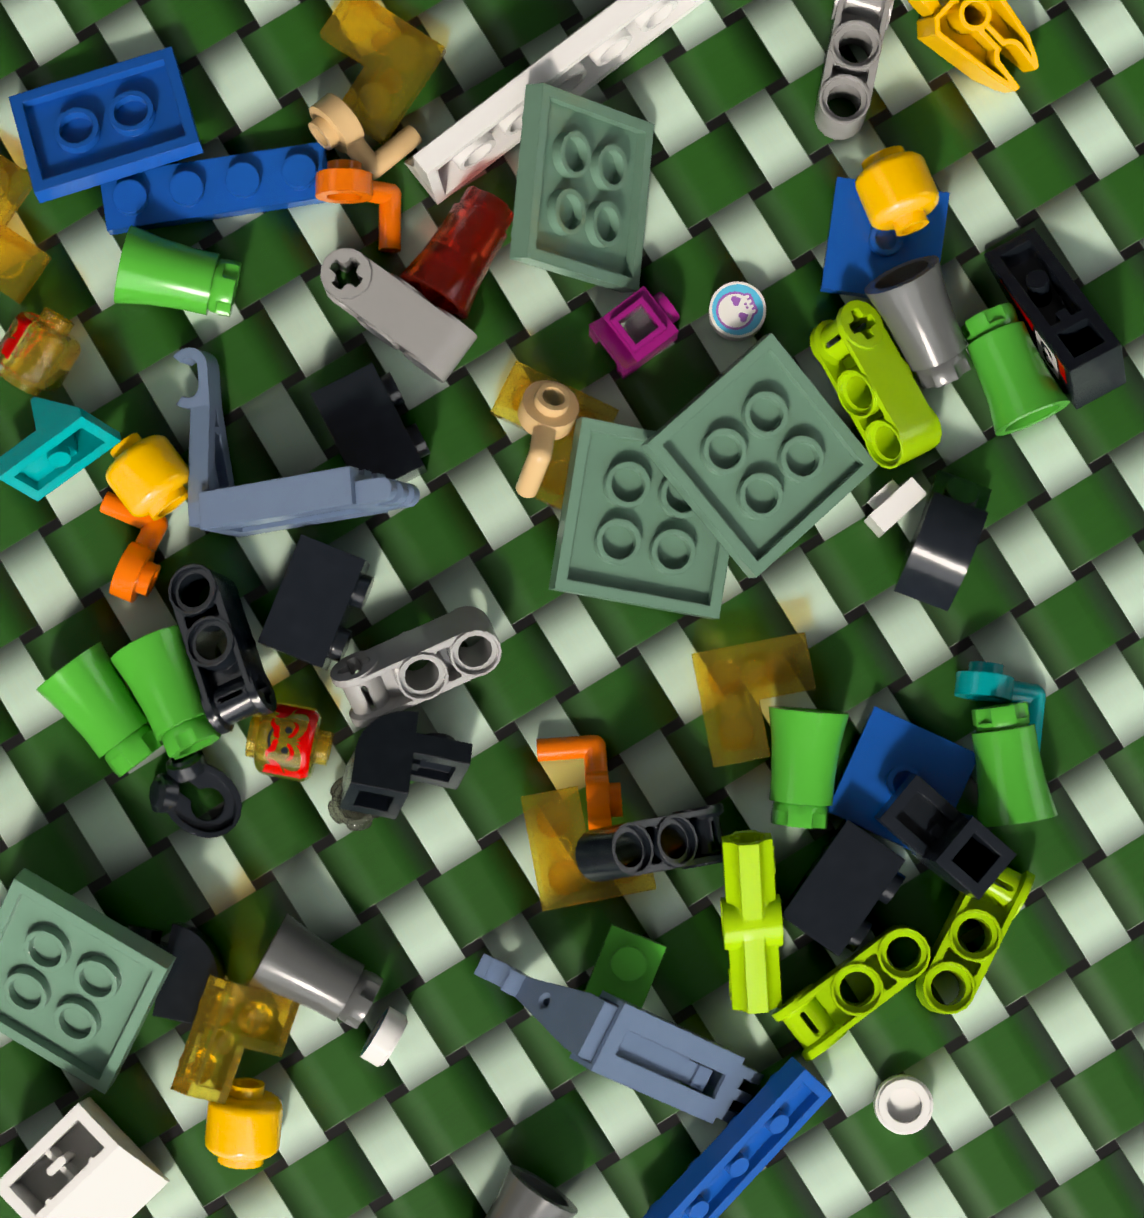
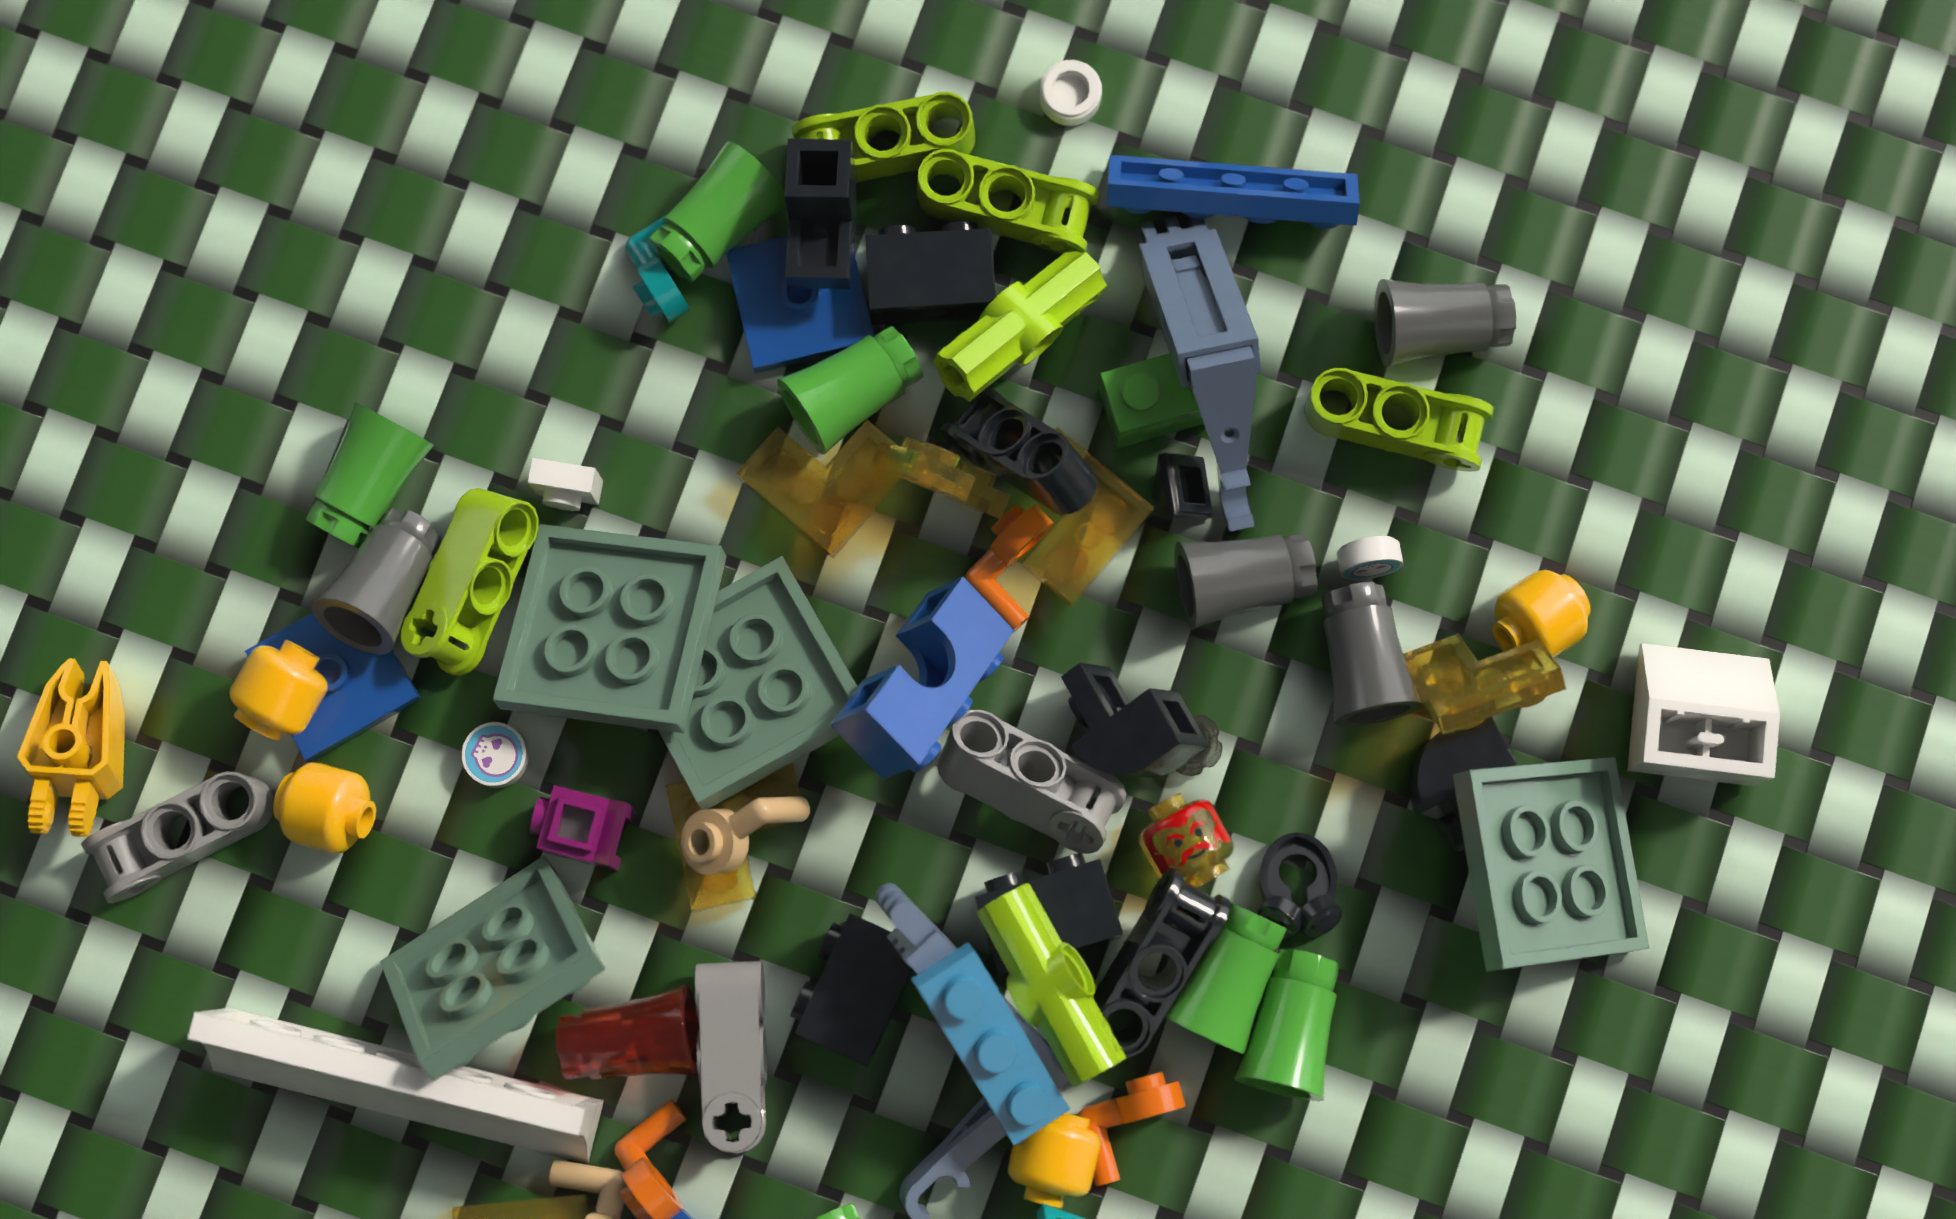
camera: 130 degrees left, 5 degrees down
black brick [894,469,992,611] -> none
black slope [984,227,1127,410] -> none
none -> yellow head [273,763,376,853]
none -> arch [830,577,1015,779]
none -> clear yellow plate [870,437,1010,519]
none -> dark azure plate [911,943,1070,1146]
none -> lime piece [976,883,1126,1088]
none -> black slope [1152,453,1213,520]
none -> dark grey plant [1174,534,1318,630]
none -> lime piece [1305,368,1494,472]

